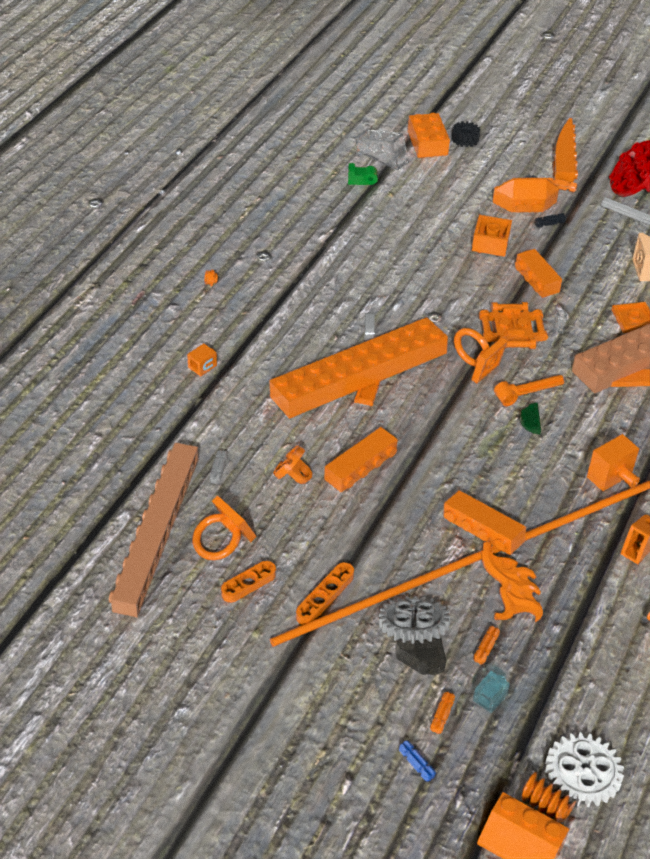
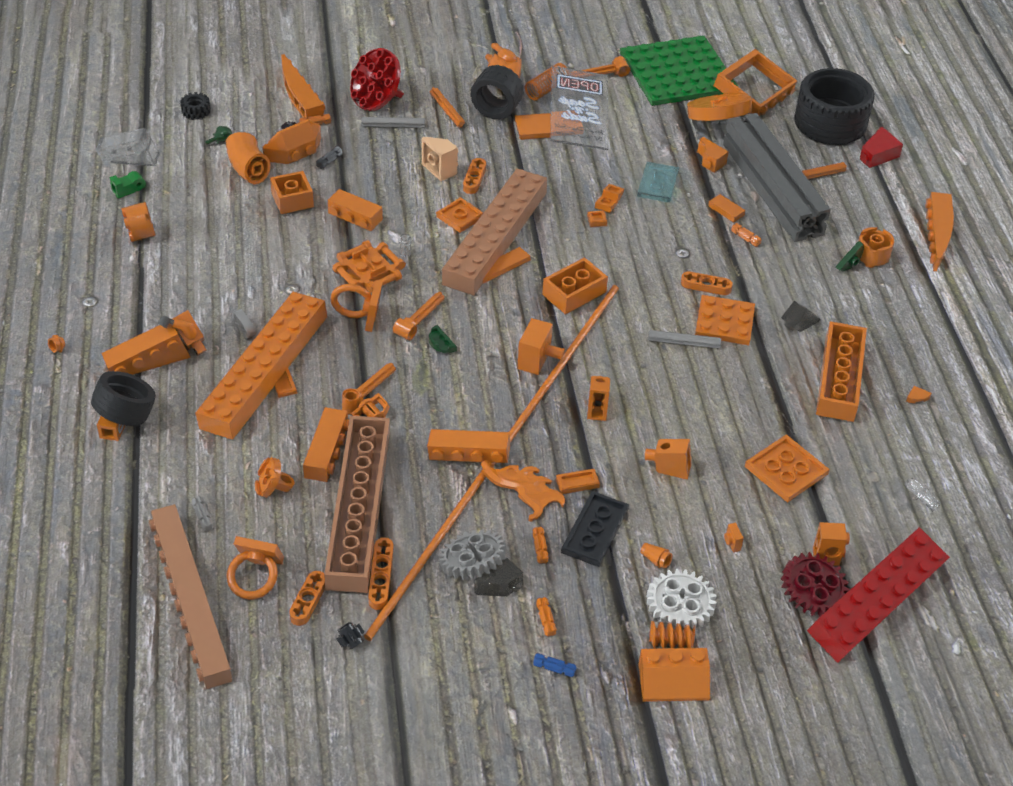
camera: 35 degrees left, 0 degrees up
orange brick [407,113,450,158] -> none
clear light blue brick [473,671,510,713] -> none
none -> black tyre [91,371,156,426]
none -> orange wedge [101,323,191,375]
none -> orange brick [121,202,156,242]
none -> orange torso [158,310,207,356]
none -> dark green piece [205,126,232,145]
none -> orange brick [226,132,270,184]
none -> nougat brick [324,416,390,593]
none -> black gear [336,622,365,649]
none -> orange axle [342,363,396,414]
none -> orange piece [351,393,390,418]
none -> orange tile [556,469,600,494]
none -> black tile [561,491,630,567]
none -> orange cone [640,543,673,568]

